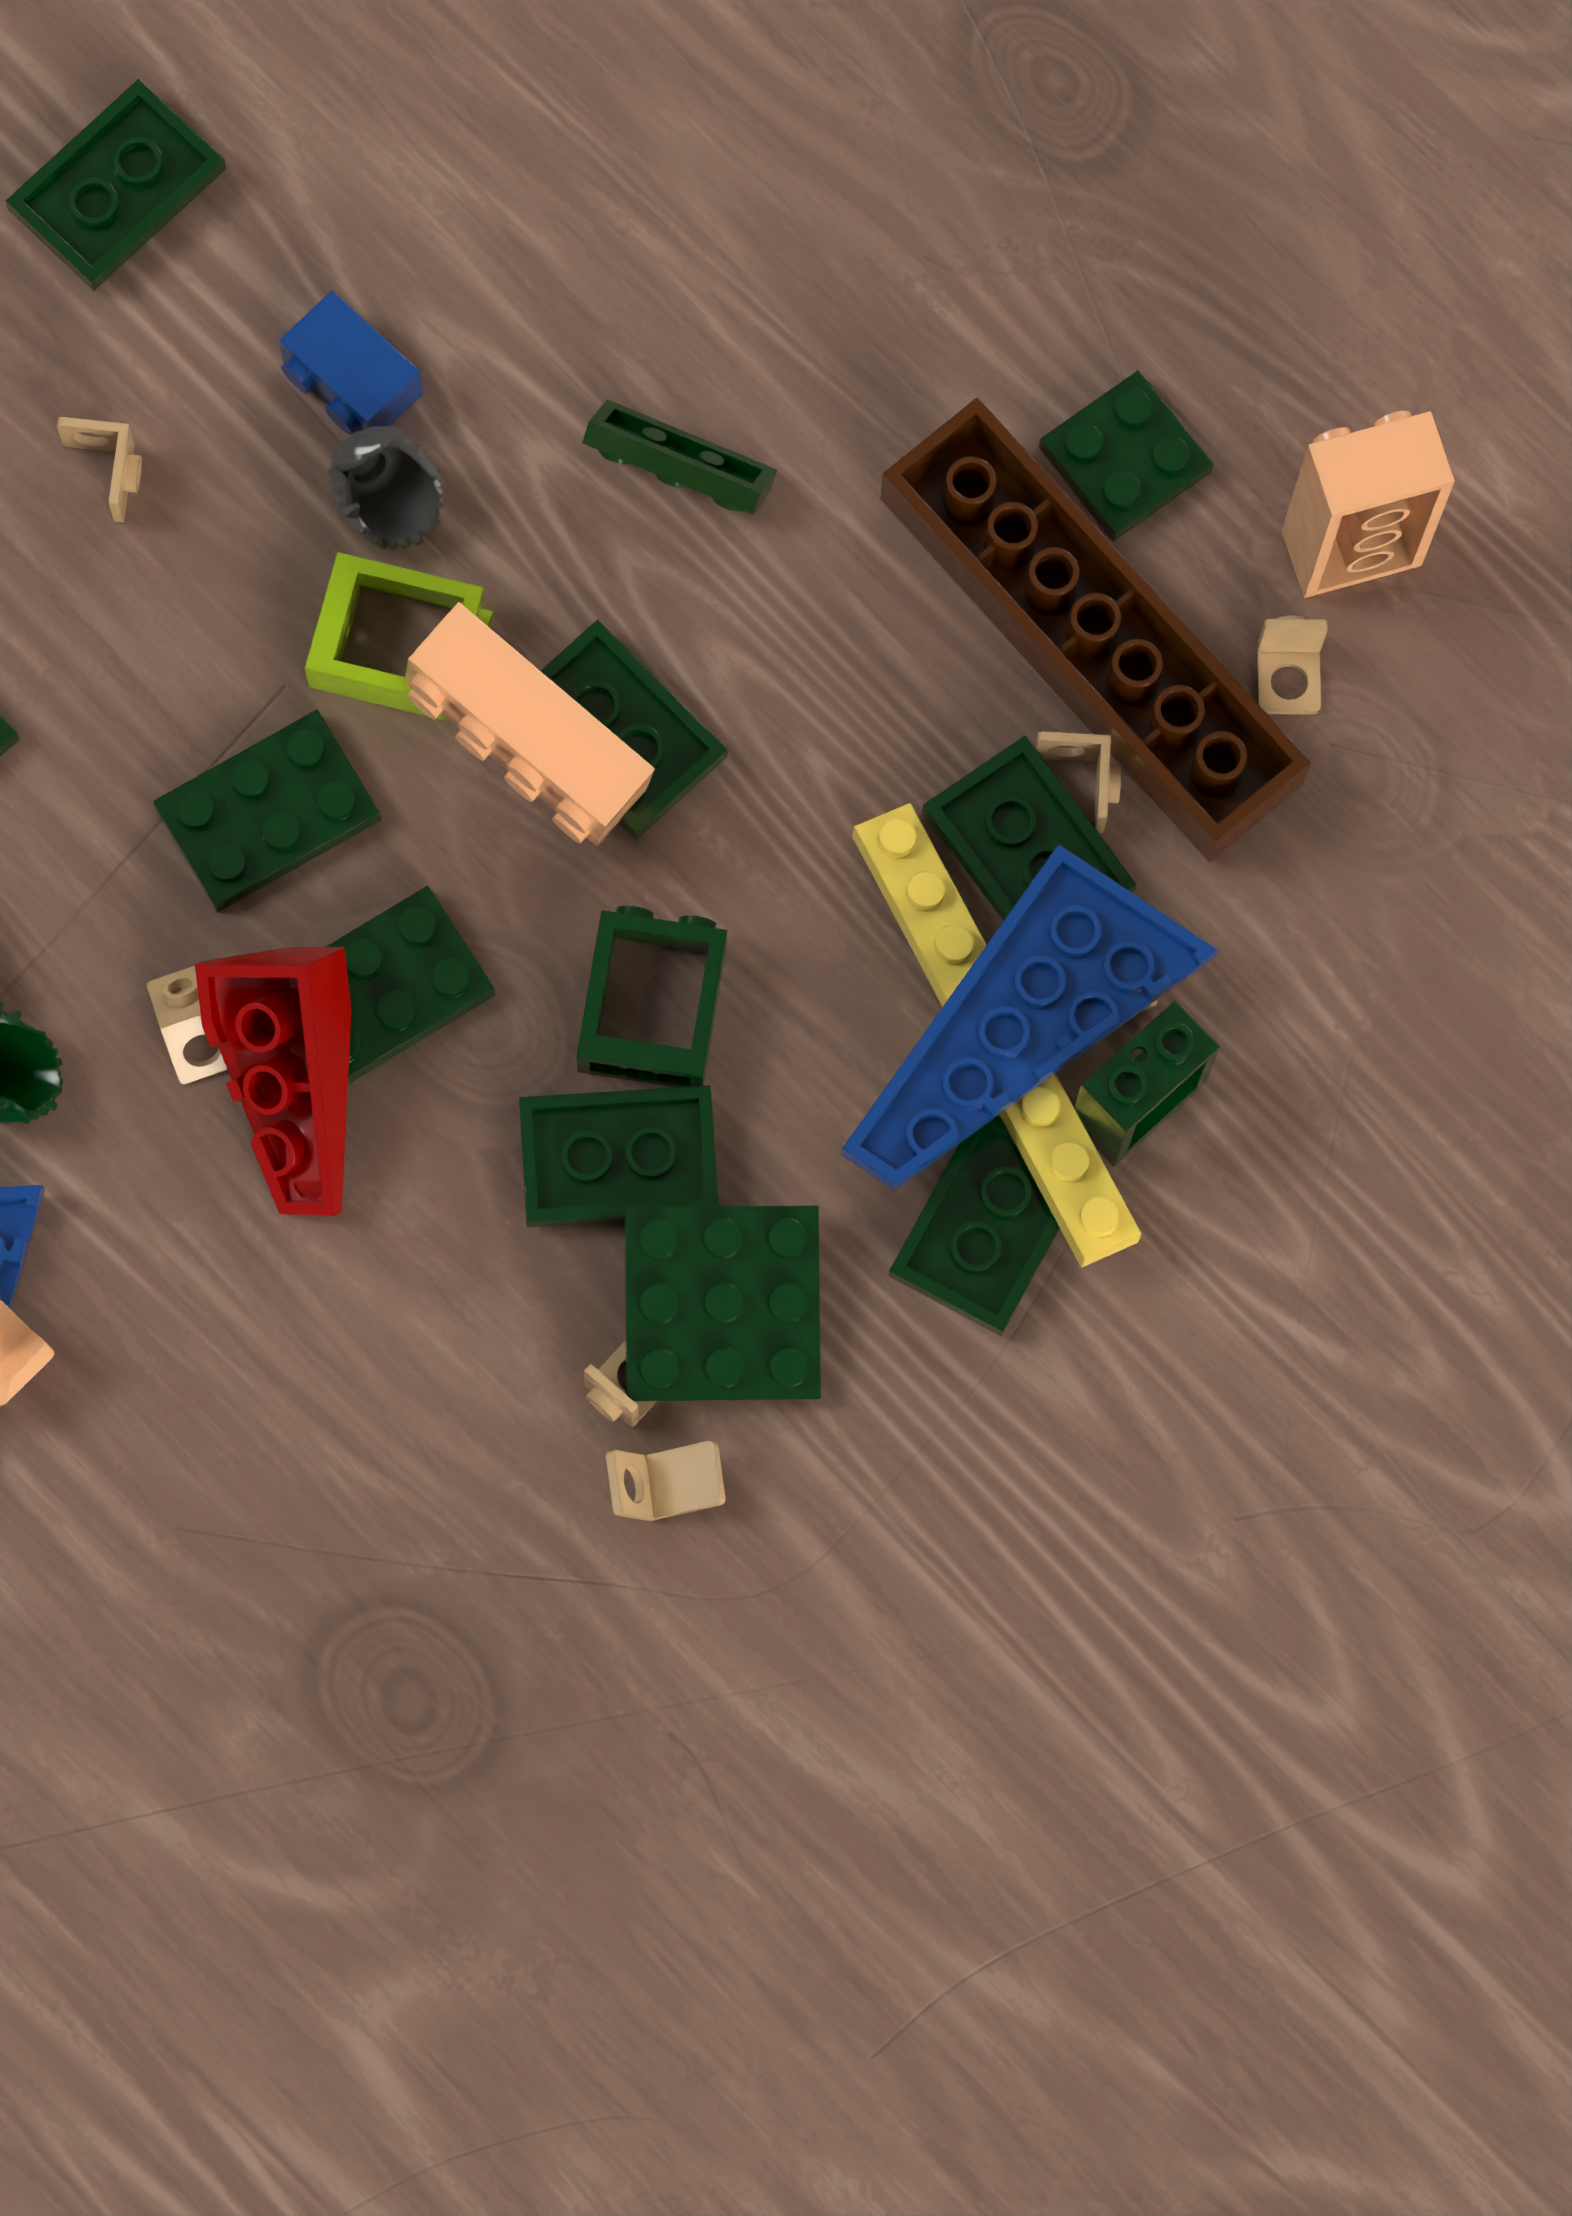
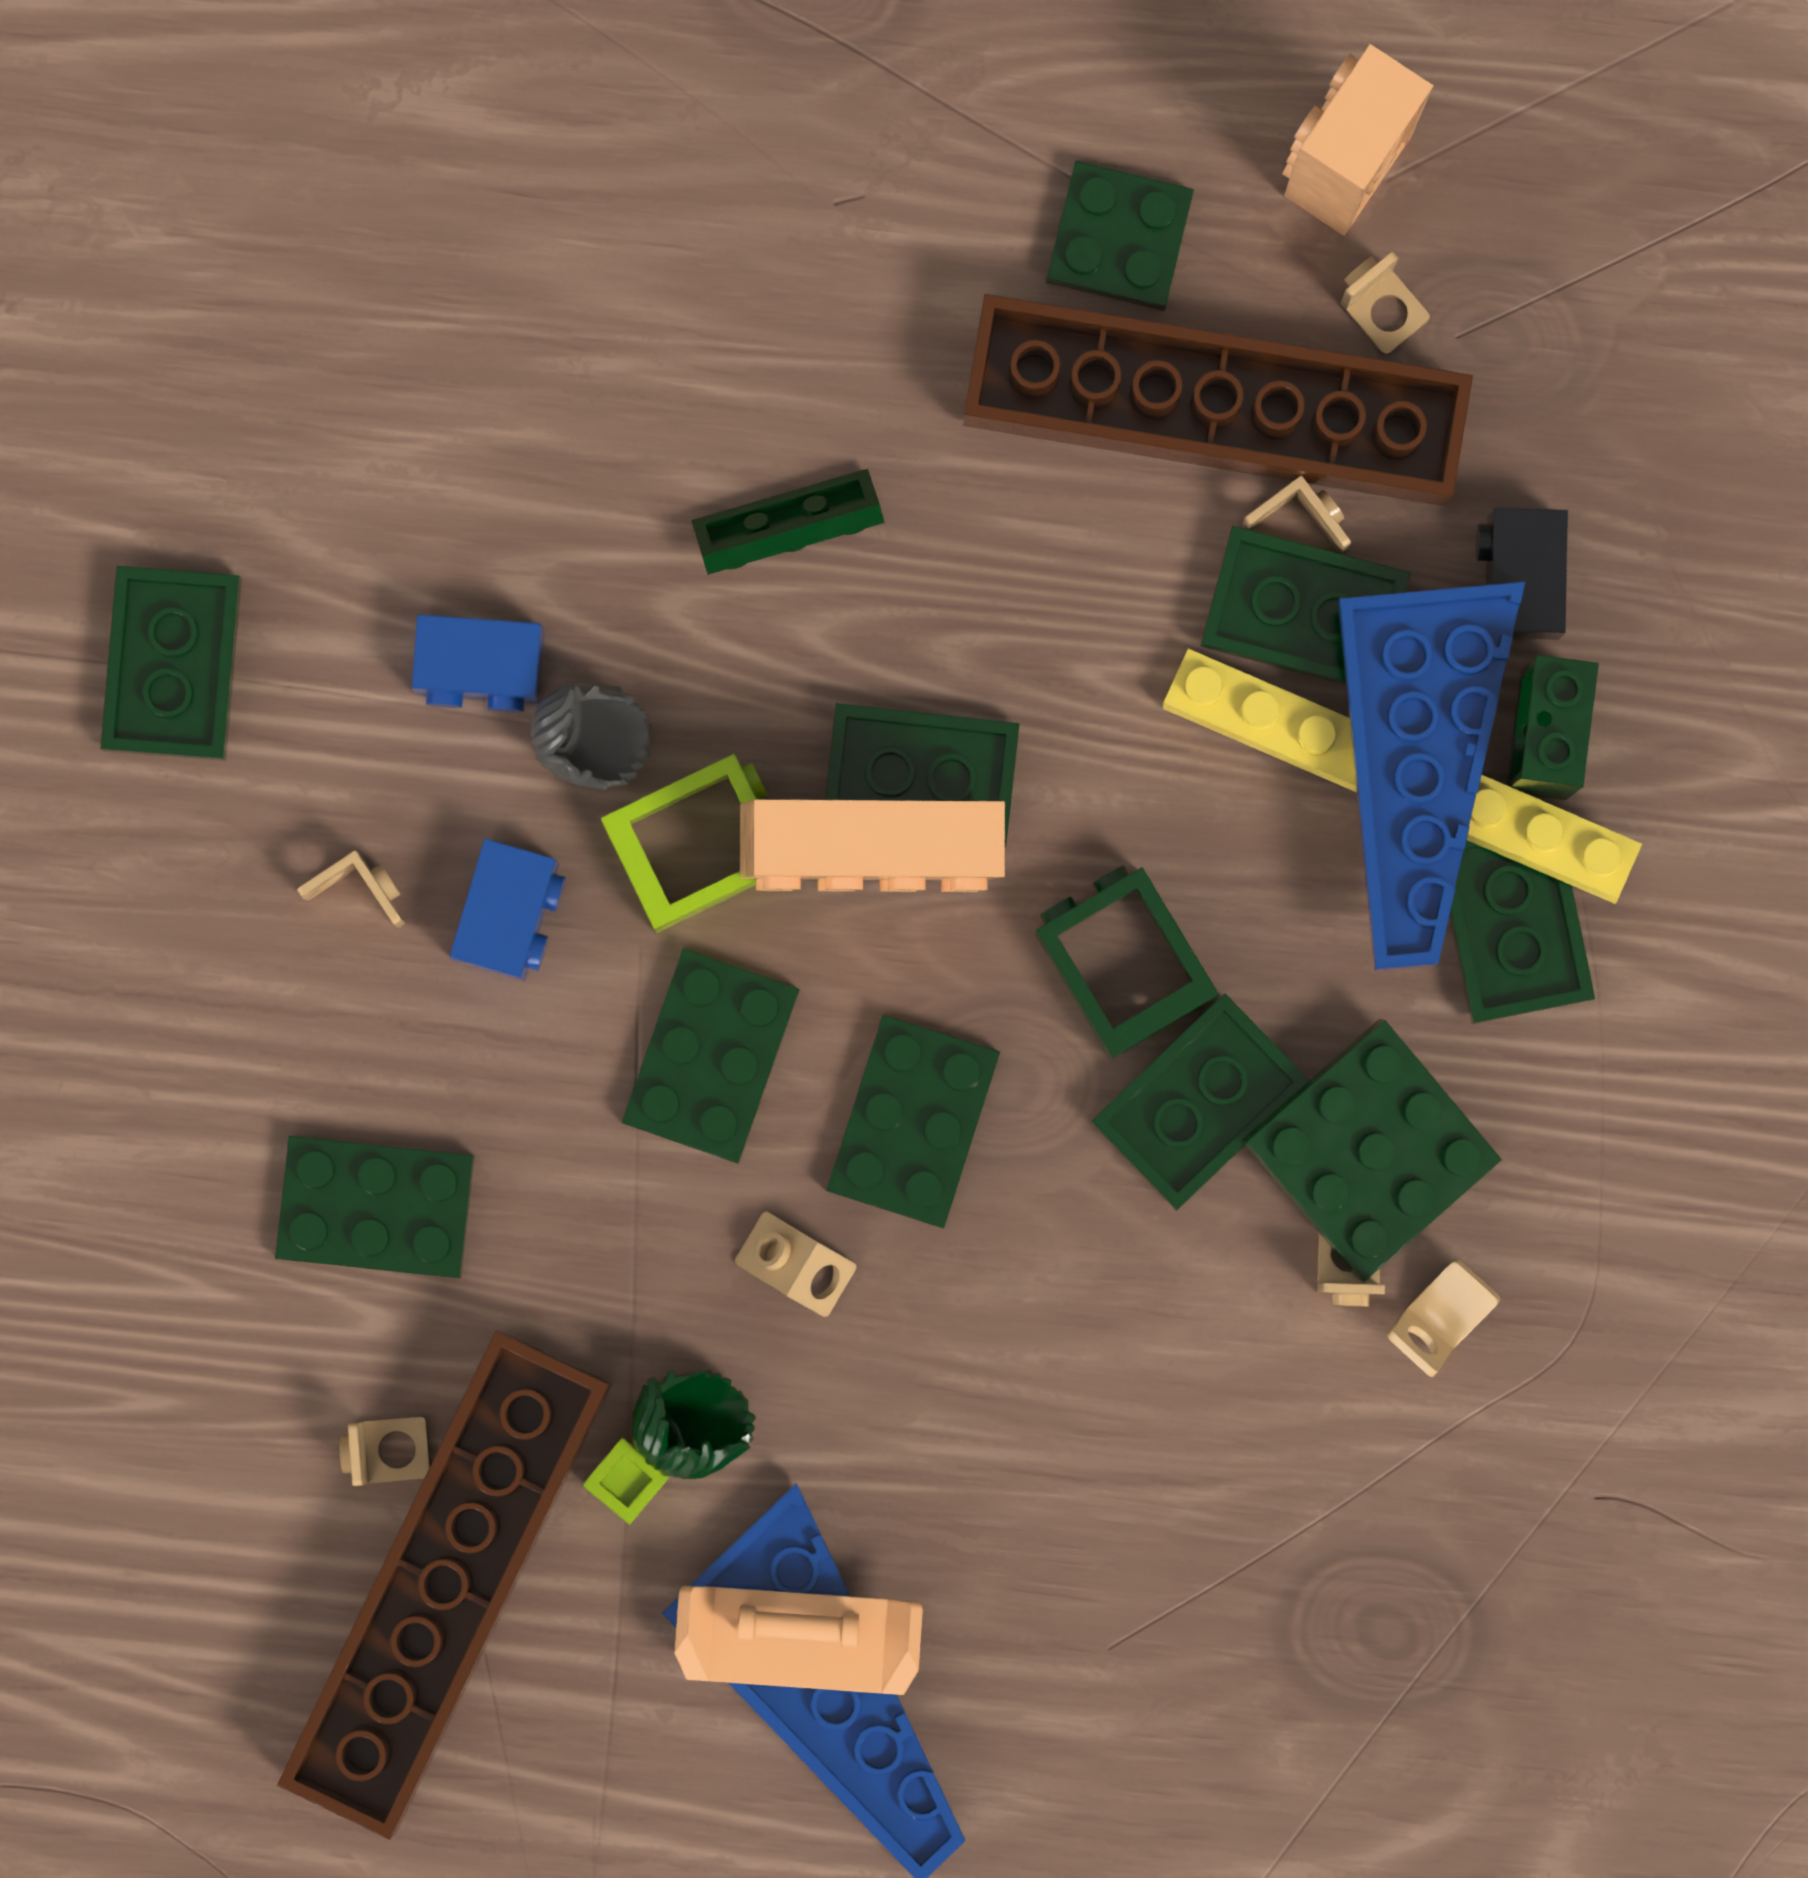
camera: 35 degrees left, 10 degrees up
red wedge [195,947,351,1216] -> none
none -> blue piece [449,838,566,981]
none -> black piece [1476,508,1568,640]

